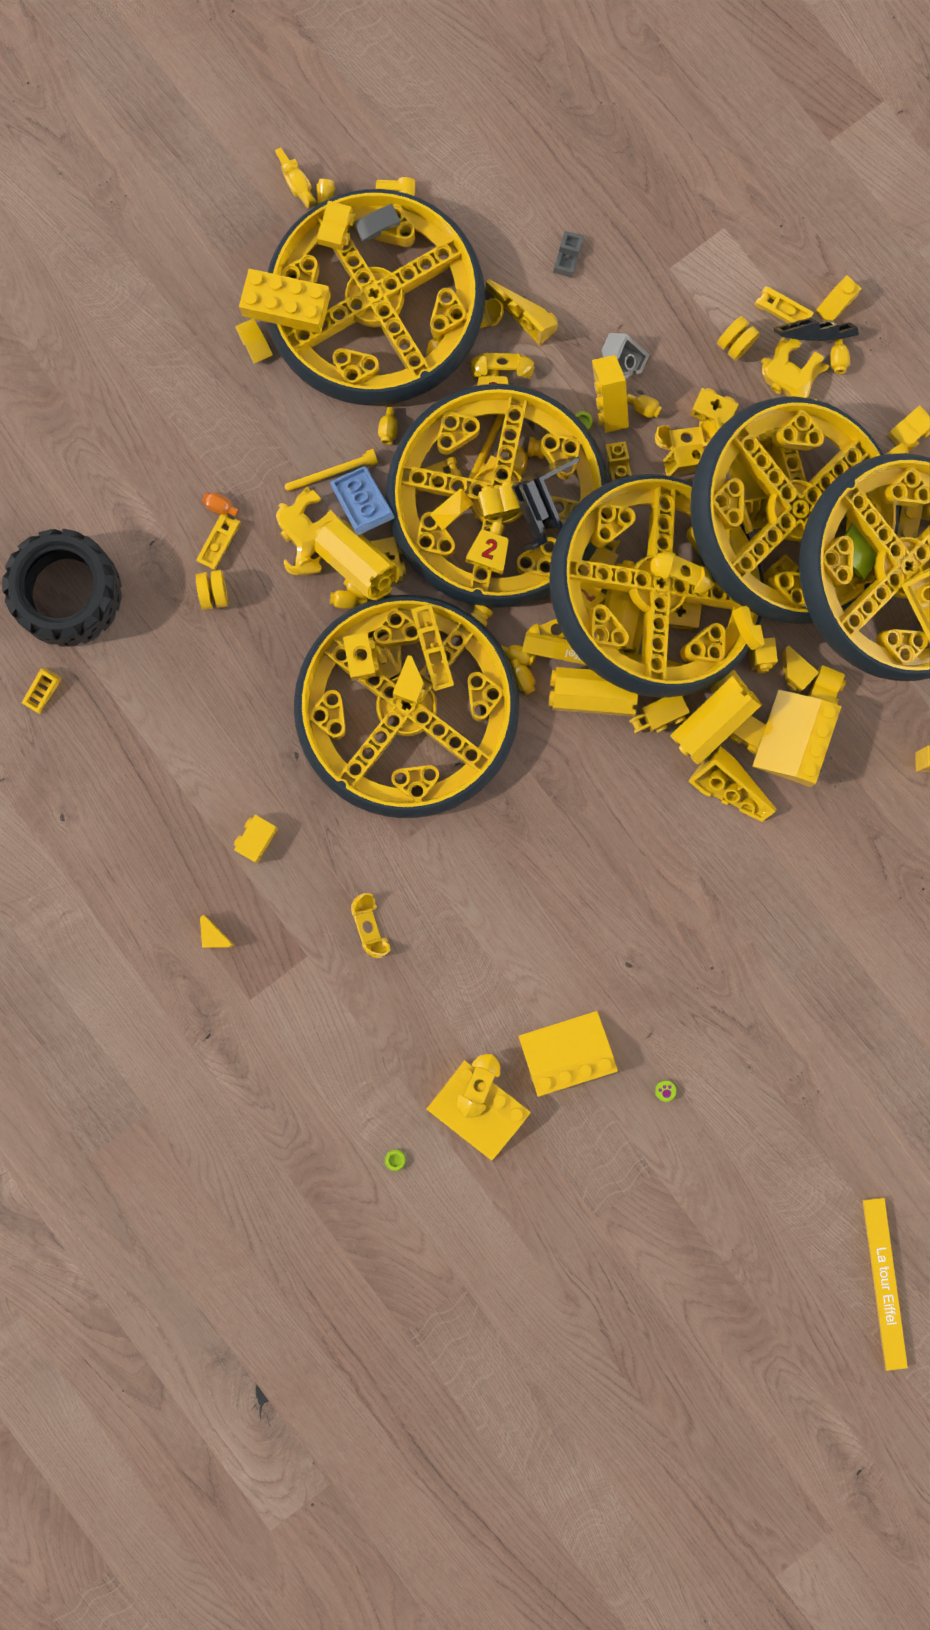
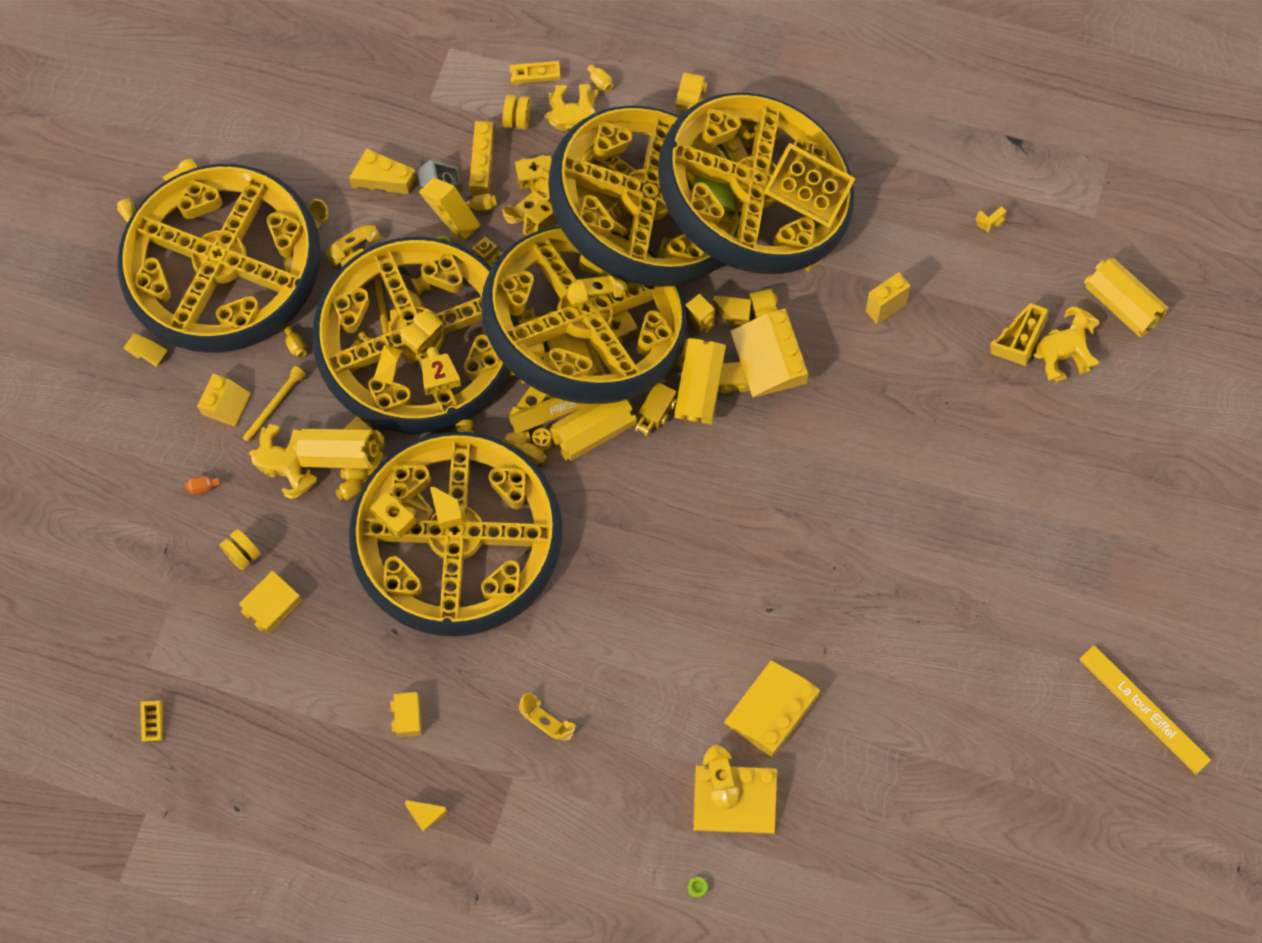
camera: 30 degrees left, 15 degrees down
black tyre [2,529,122,647] -> none
yellow plate [196,514,241,571] -> none
yellow brick [239,269,331,334] -> none
yellow animal [275,147,317,209] -> none
yellow brick [317,201,355,250] -> none
medium blue tile [329,466,394,535] -> none
dark grey slope [354,204,400,242] -> none
yellow slope [411,603,454,691] -> none
yellow wedge [486,279,558,346] -> none
black piece [512,457,580,550] -> none
dark grey slope [553,231,584,278] -> none
lime tile [655,1080,676,1102] -> none
yellow wedge [688,746,776,822] -> none
yellow slope [732,606,765,650] -> none
black slope [774,317,859,341] -> none
yellow slope [815,275,862,321] -> none
none -> yellow slope [197,374,251,427]
none -> yellow brick [239,571,303,635]
none -> yellow wedge [349,148,417,194]
none -> yellow brick [469,121,495,196]
none -> yellow wheel [532,428,552,451]

